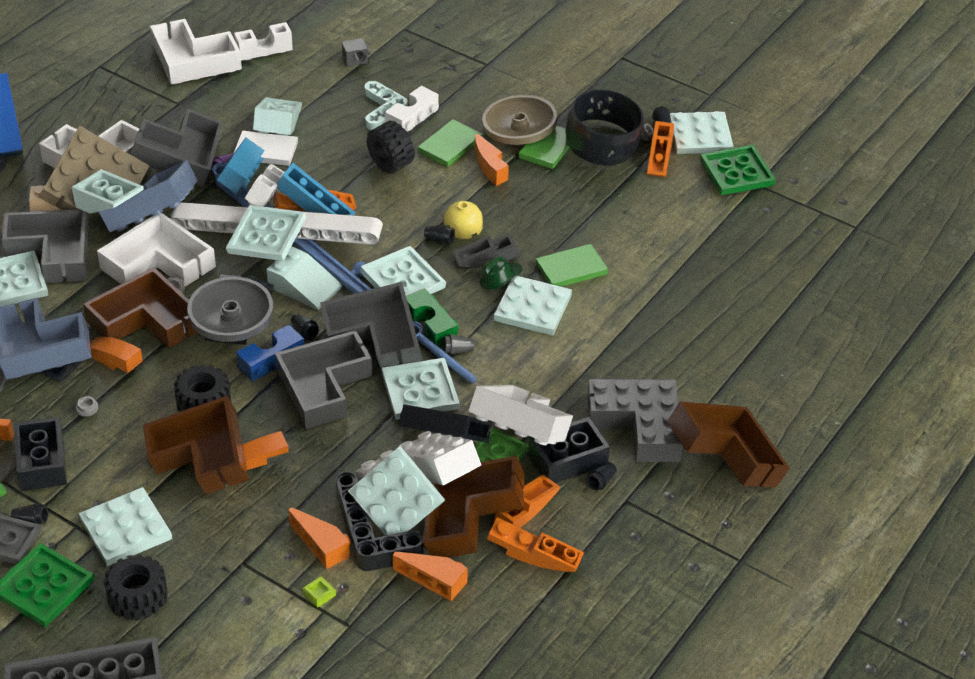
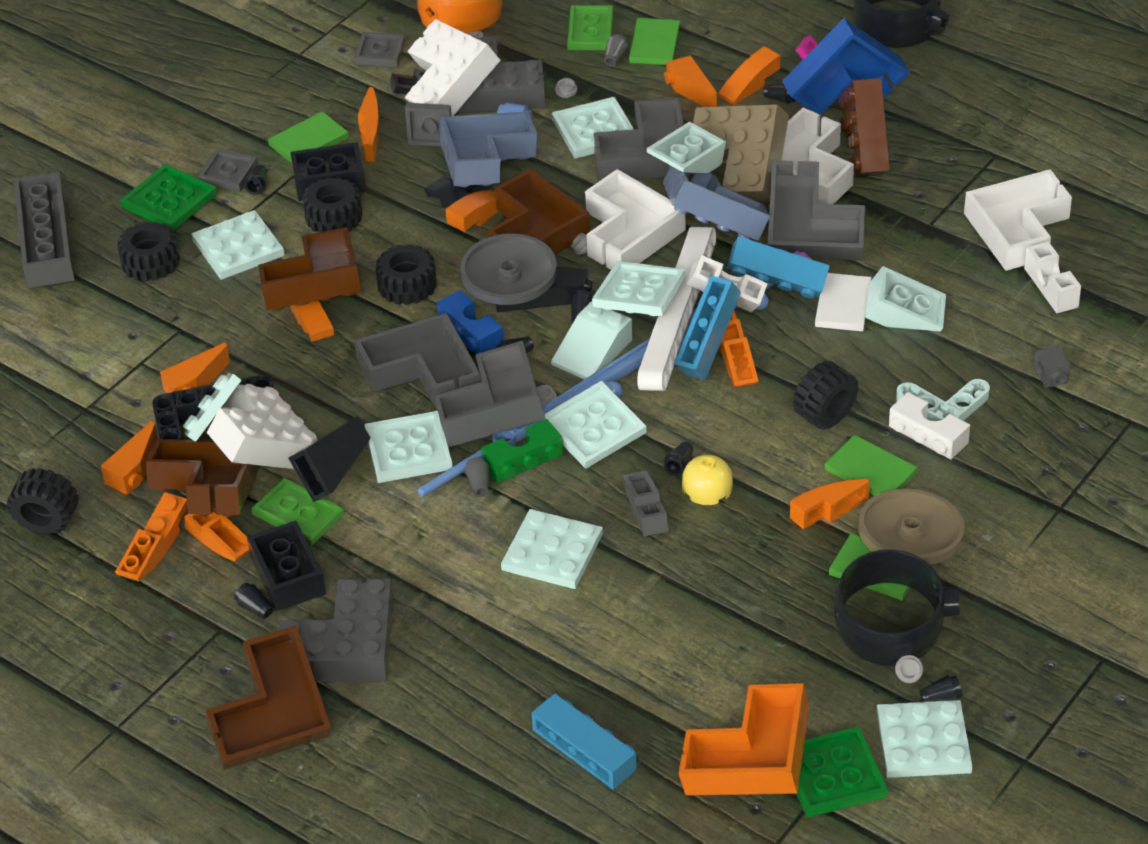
camera: 95 degrees right, 0 degrees up
light grey plate [76,396,98,416] -> none
lime tile [302,576,336,608] -> none
white piece [468,385,573,445] -> none
dark green piece [480,257,523,290] -> none
bright green tile [536,244,608,287] -> none
orange slope [647,121,674,177] -> none
none -> black tyre [6,468,79,535]
none -> black tyre [302,177,363,232]
none -> black slope [424,178,469,208]
none -> dark azure brick [532,694,637,790]
none -> orange piece [678,683,810,795]
none -> reddish brown piece [838,78,890,177]

